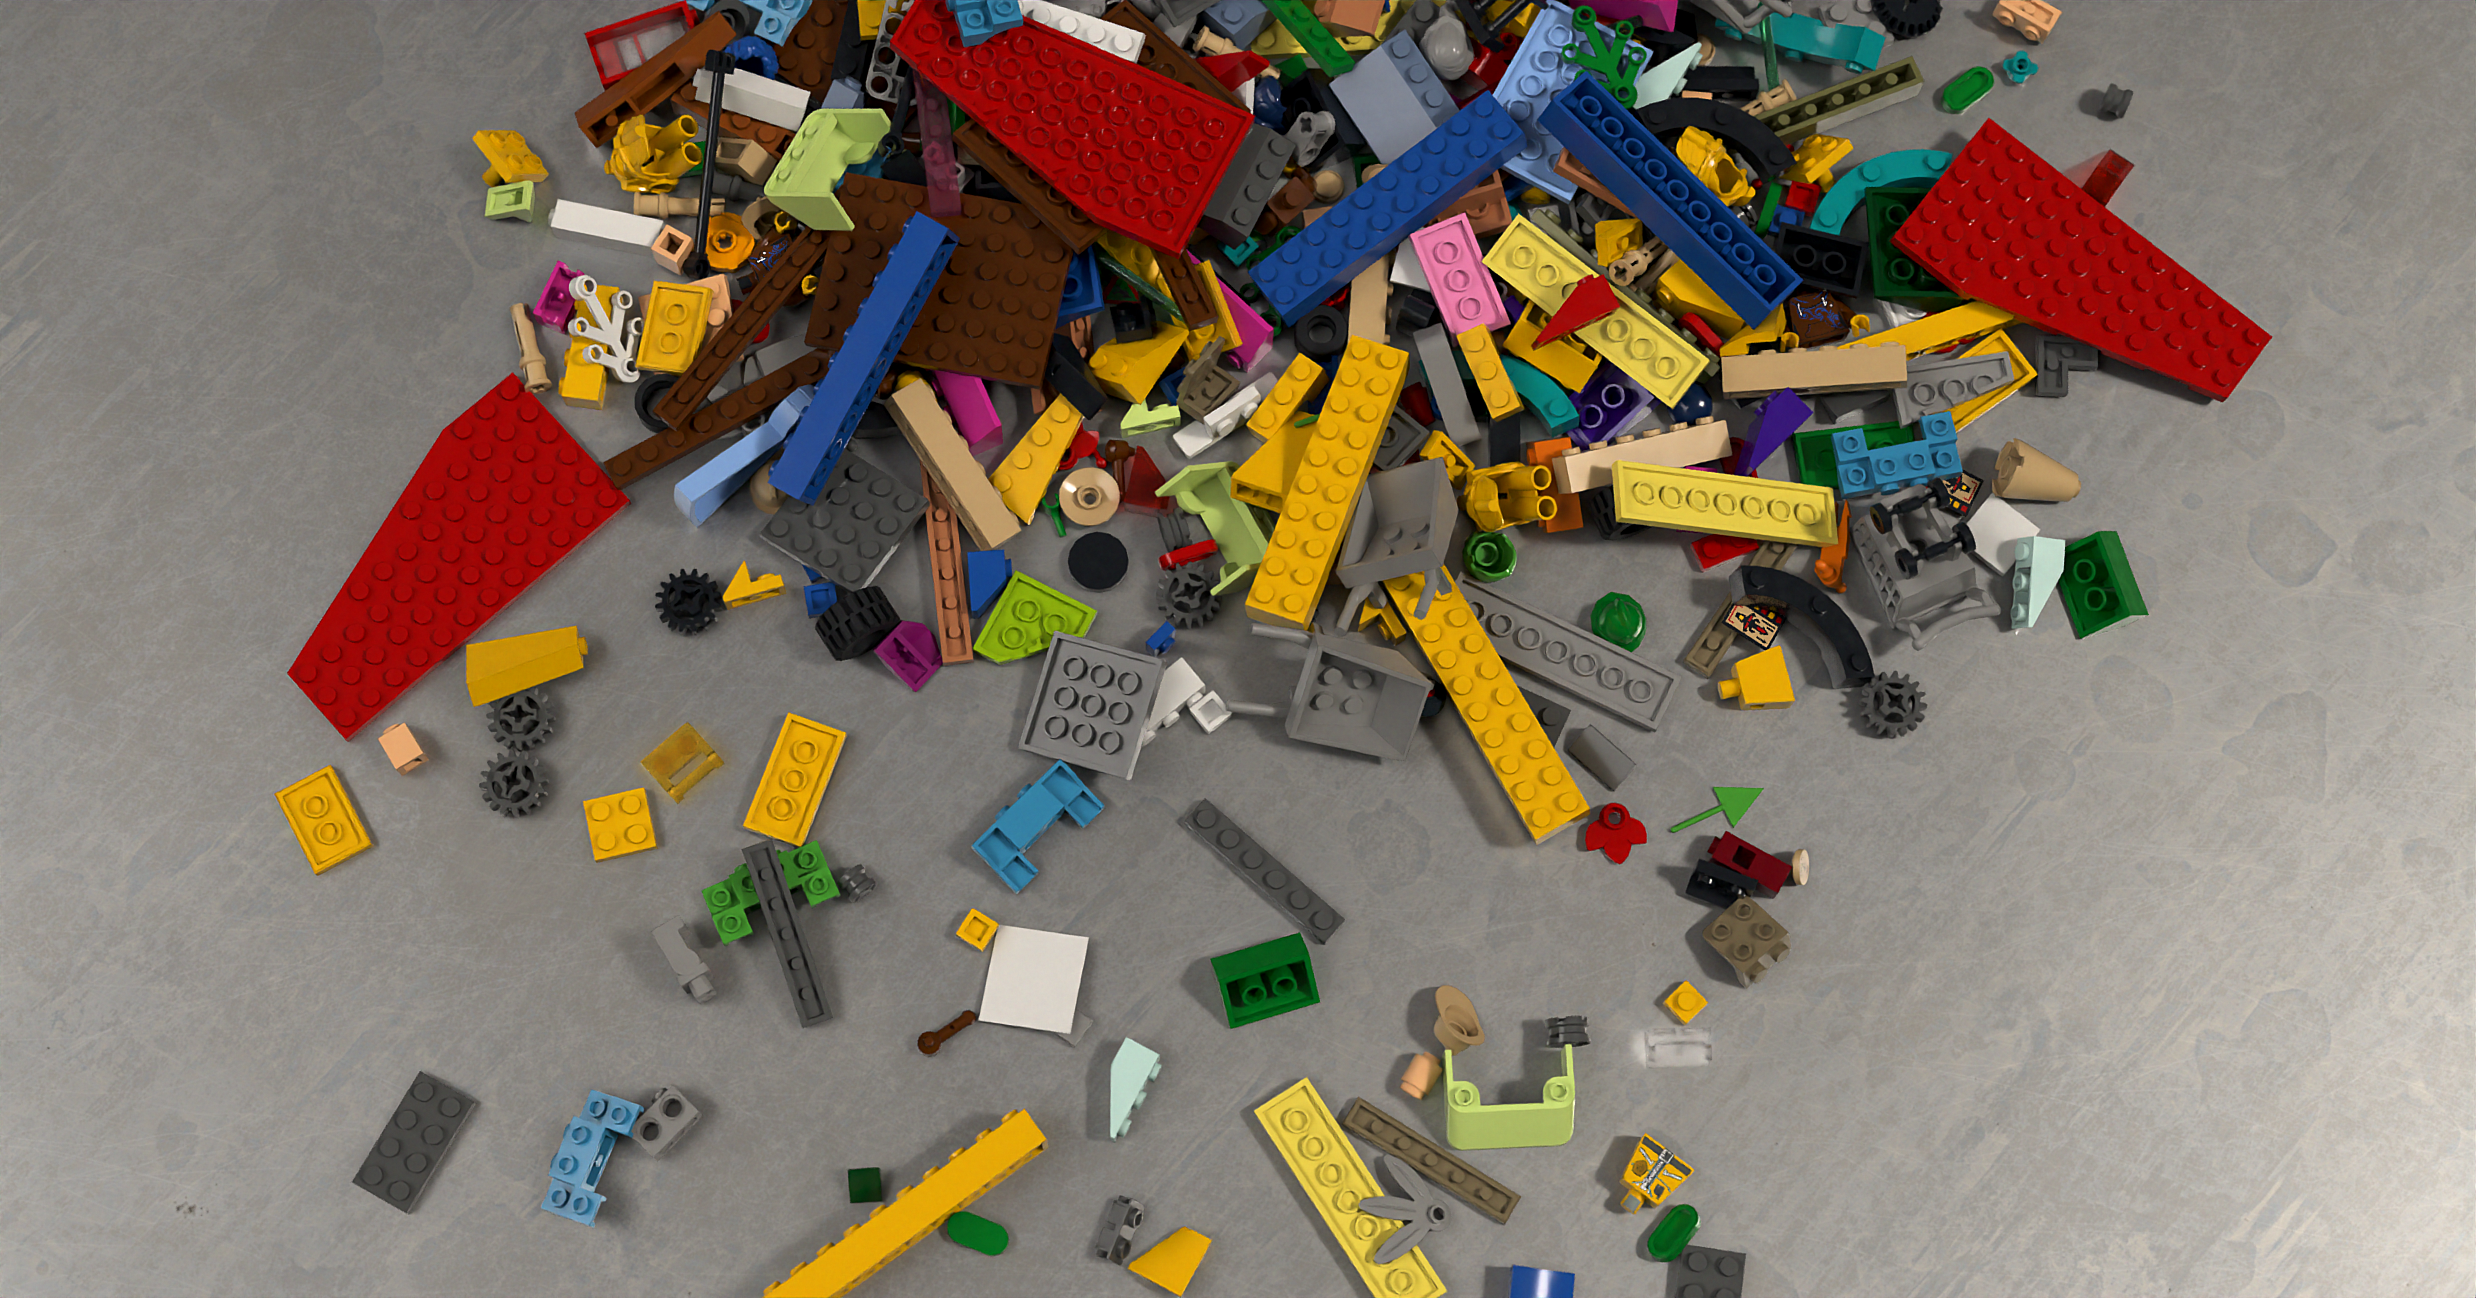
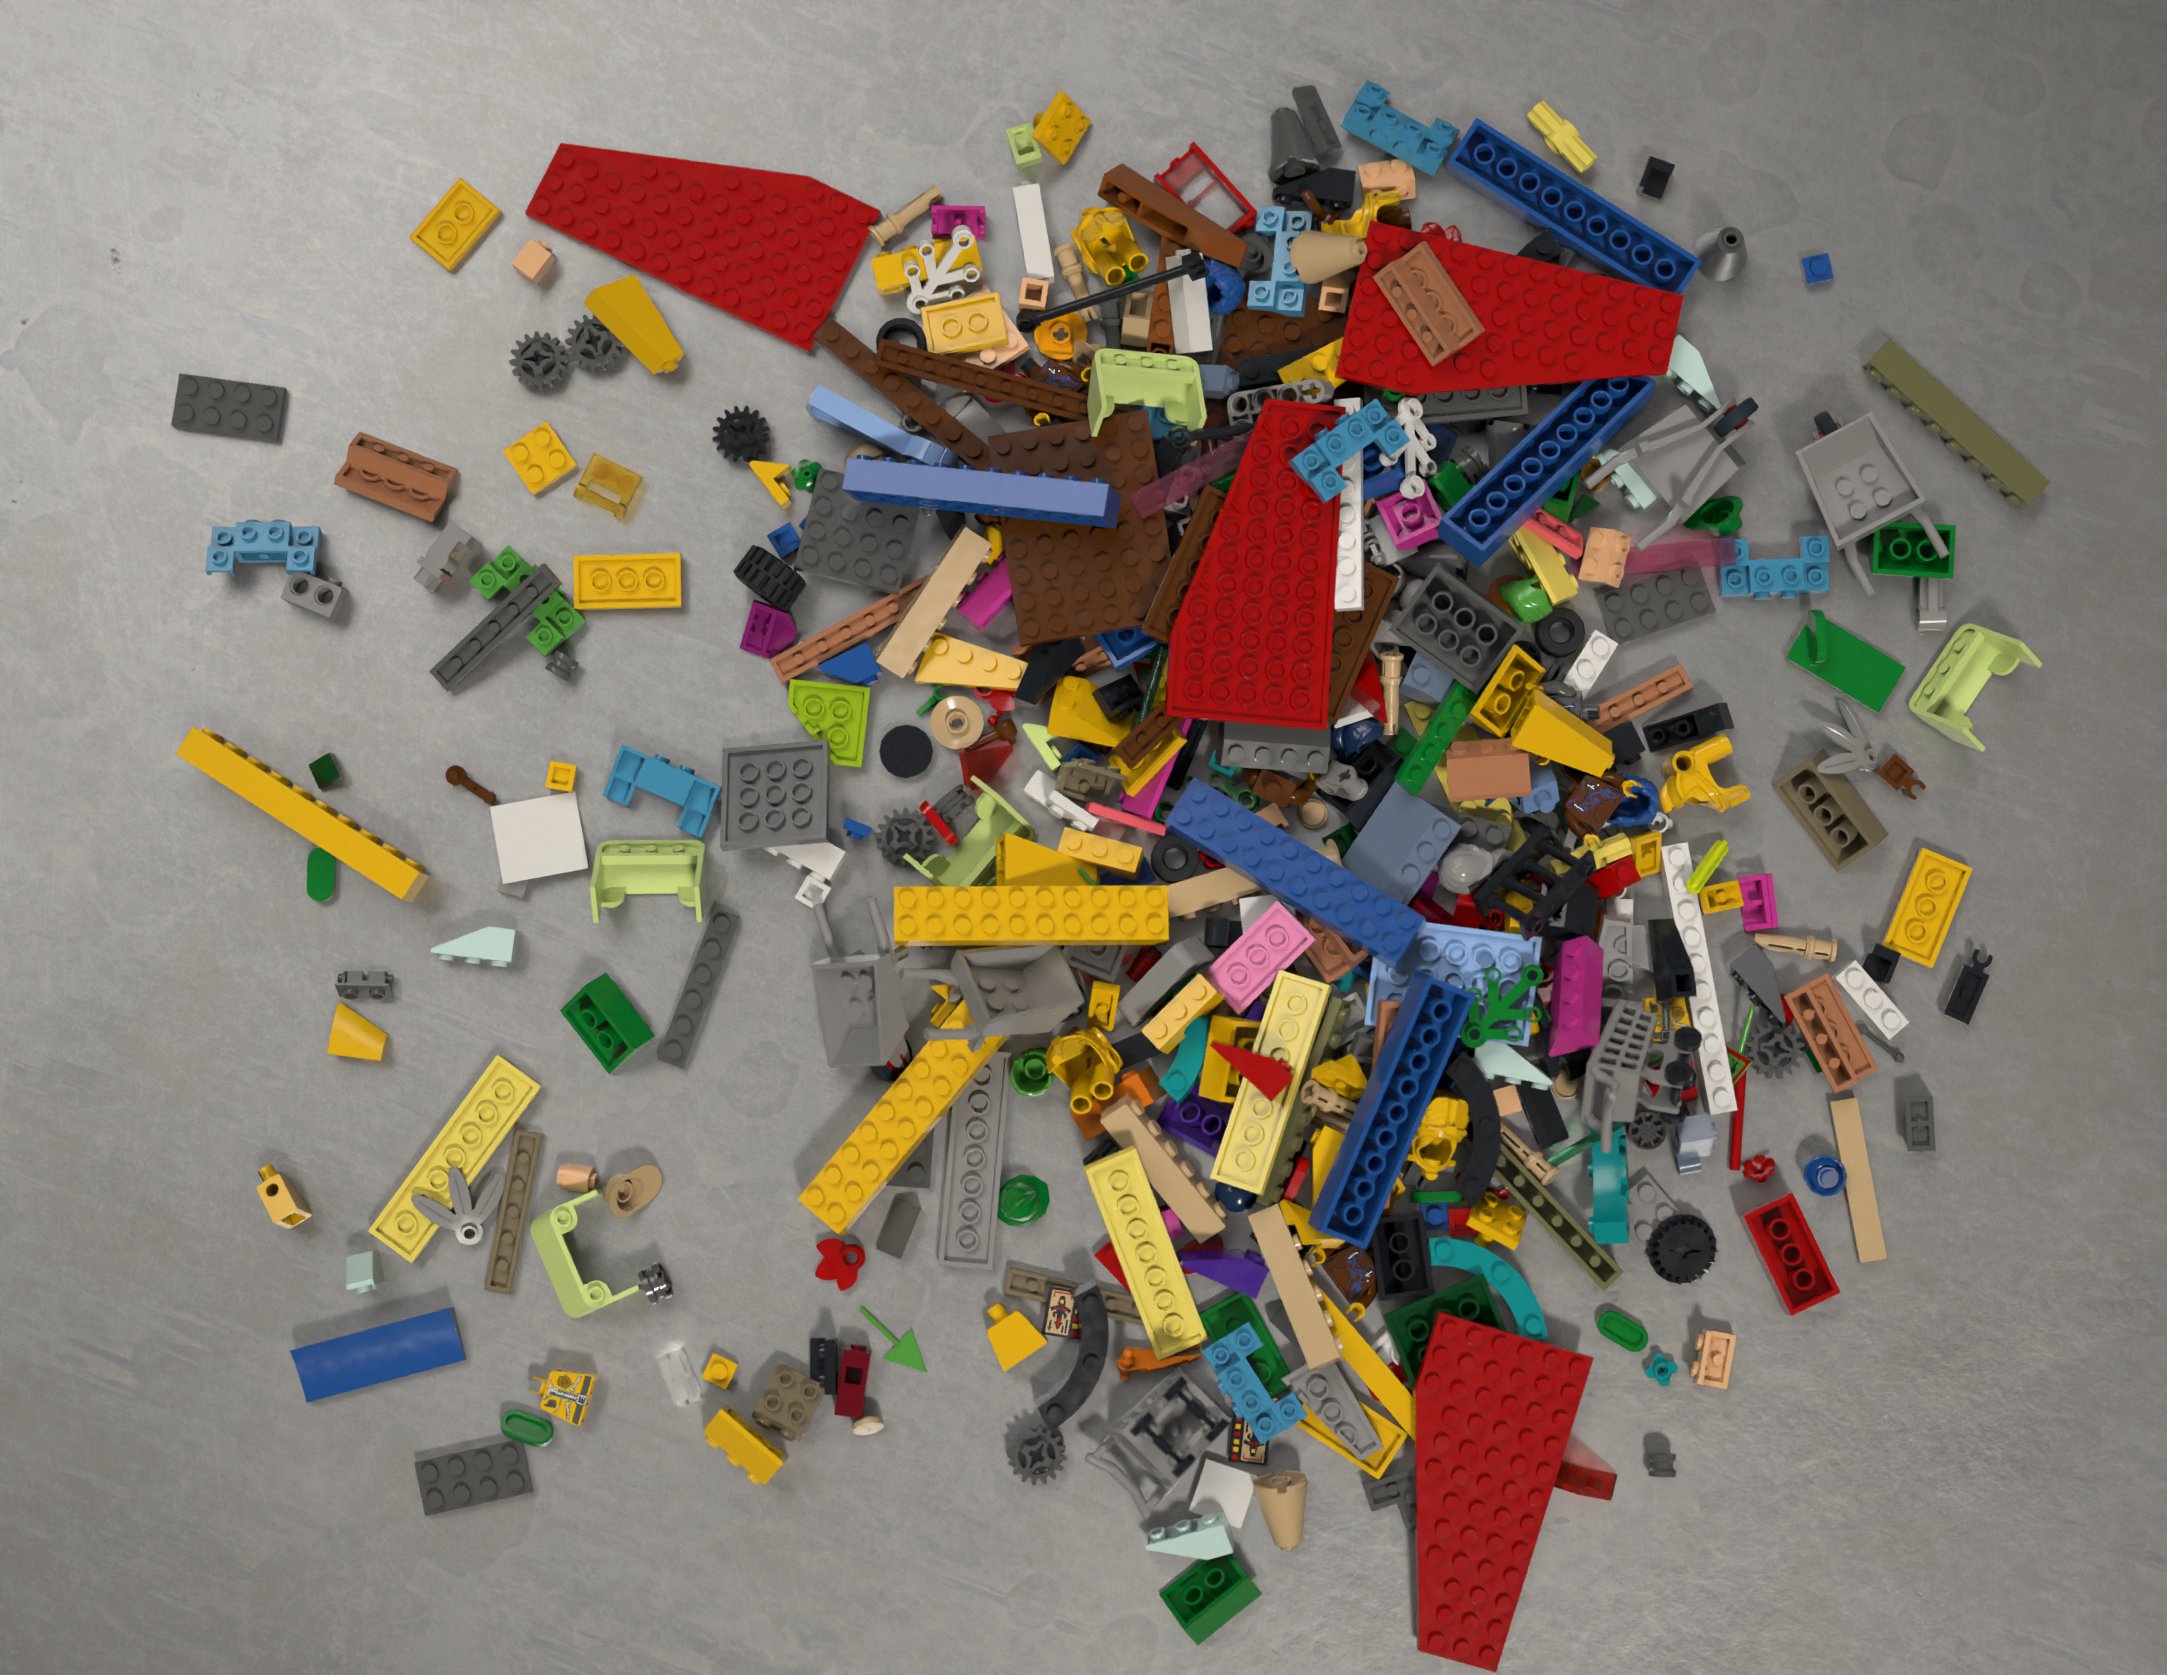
camera: 75 degrees right, 10 degrees up
none -> nougat slope [334,432,458,522]
none -> yellowish green windscreen [590,840,706,923]
none -> yellow slope [703,1405,788,1485]
none -> green plant [791,459,822,493]
none -> coral tile [1084,802,1166,836]

